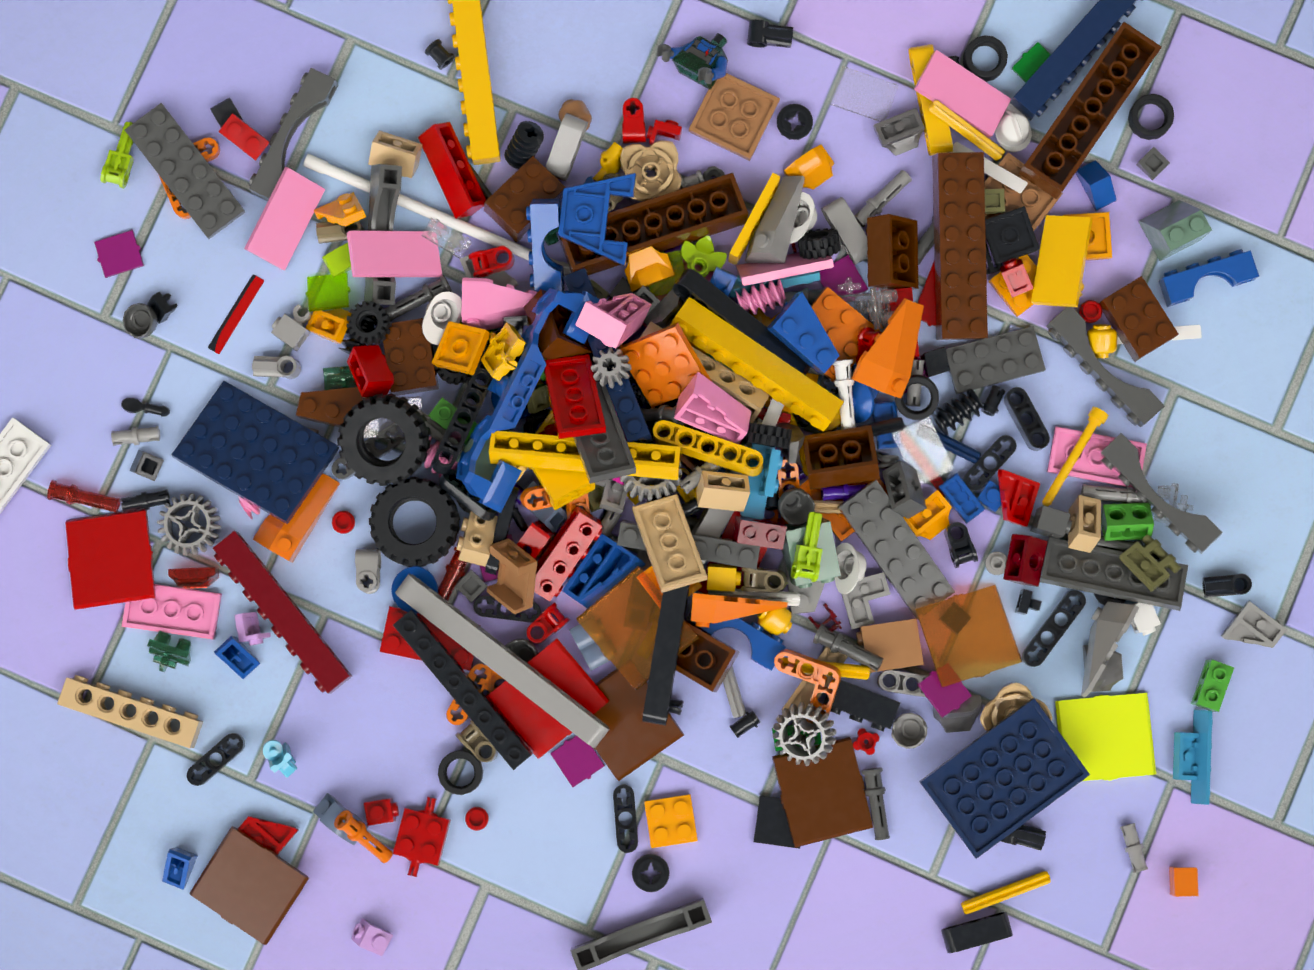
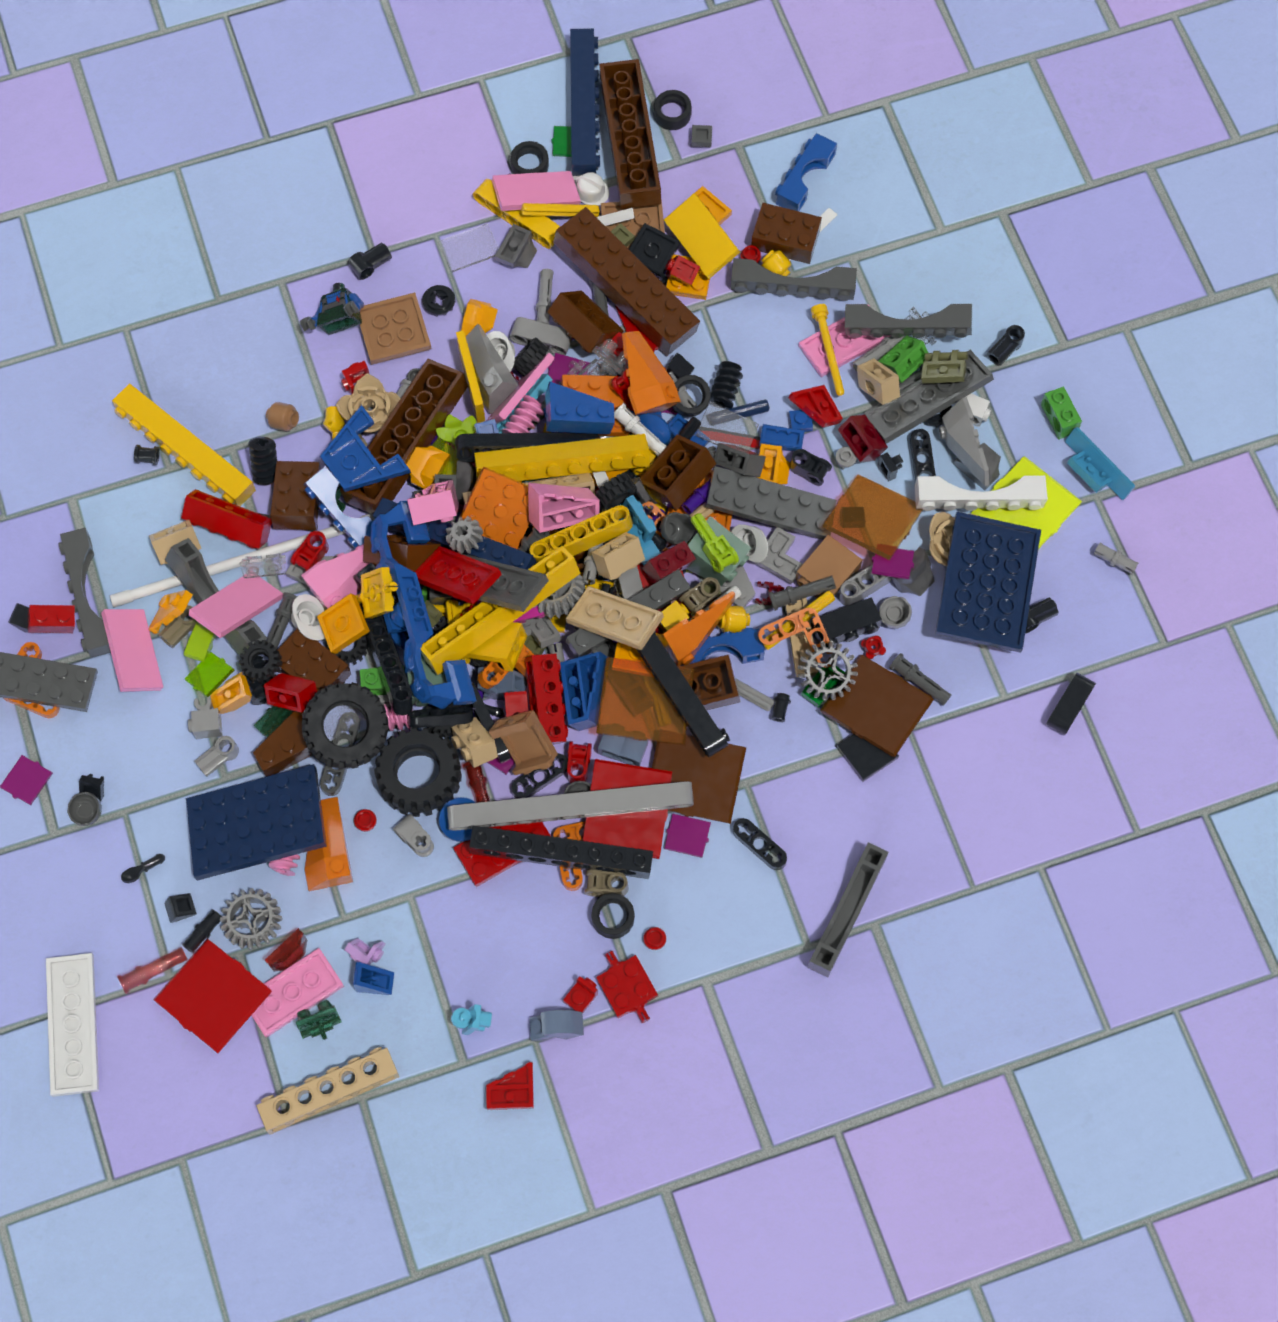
camera: 45 degrees left, 15 degrees down
light grey pin [111,426,160,446] -> none
blue slope [162,847,198,890] -> none
black beam [187,733,245,786] -> none
reddish brown piece [190,826,309,945] -> none
red sticker [208,274,264,354] -> none
dark red brick [213,531,352,694] -> none
orange pin [334,810,393,863] -> none
lavender bracket [351,918,393,956] -> none
dark grey plate [455,570,488,603] -> none
beam [545,113,588,181] -> none
red piece [622,98,646,143] -> none
black gear [632,854,670,892] -> none
light orange plate [644,794,698,848] -> none
dark grey plate [946,326,1046,395] -> none
yellow axle [961,871,1051,914] -> none
black beam [963,435,1017,491] -> none
black pin [981,385,1006,416] -> none
black beam [1004,387,1050,451] -> none
dark grey brick [1030,505,1072,539] -> none
blue slope [1076,160,1117,211] -> none
sand green slope [1138,200,1212,261] -> none
orange panel [1169,866,1199,897] -> none
light grey wing [1221,601,1288,648] -> none
none -> white arch [914,476,1048,511]

